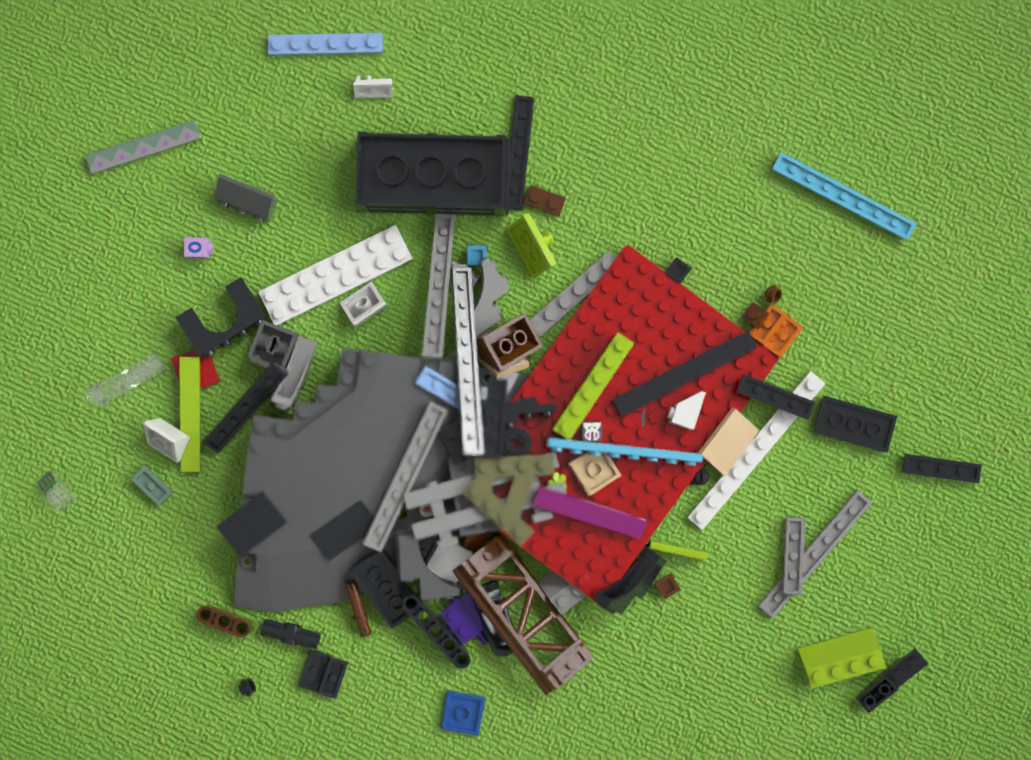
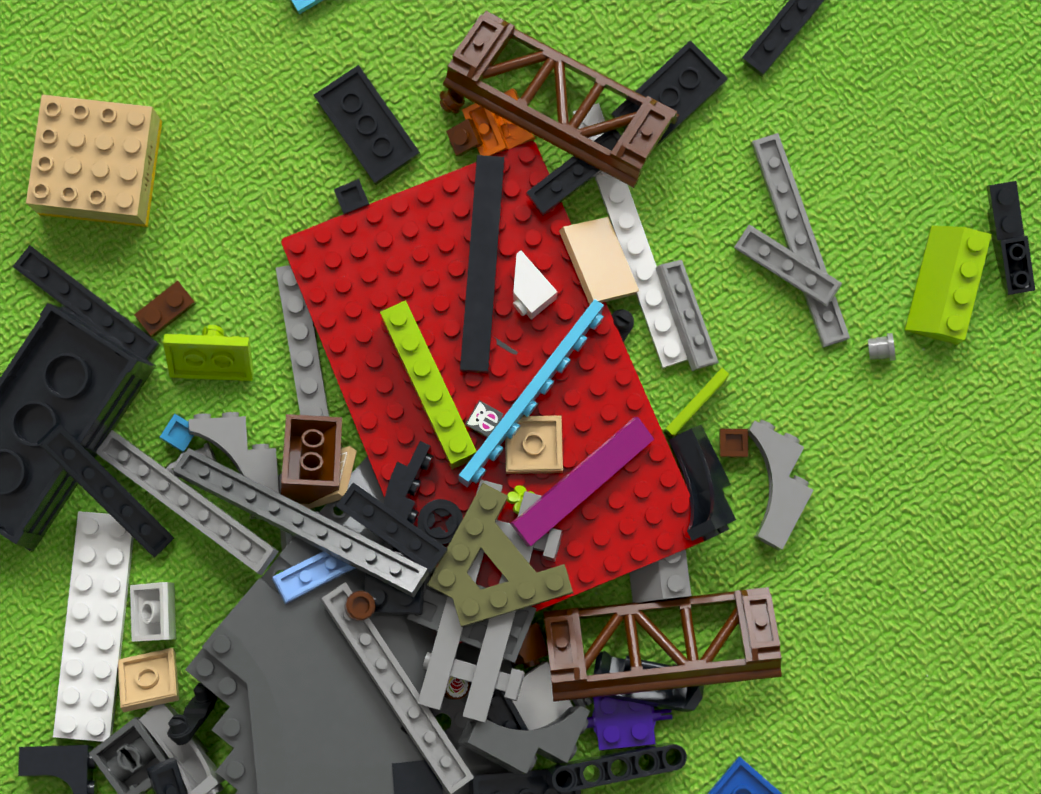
camera: 55 degrees left, 5 degrees down
none -> tan piece [26,95,162,227]
none -> black tile [37,423,174,558]
none -> tan tile [118,648,179,712]
none -> black piece [167,682,217,745]
none -> black plate [314,65,420,185]
none -> reddish brown tile [344,591,375,621]
none -> reddish brown piece [443,11,679,188]
none -> light grey tile [655,260,719,371]
none -> light grey arch [748,420,813,551]
none -> light grey piece [868,333,896,361]

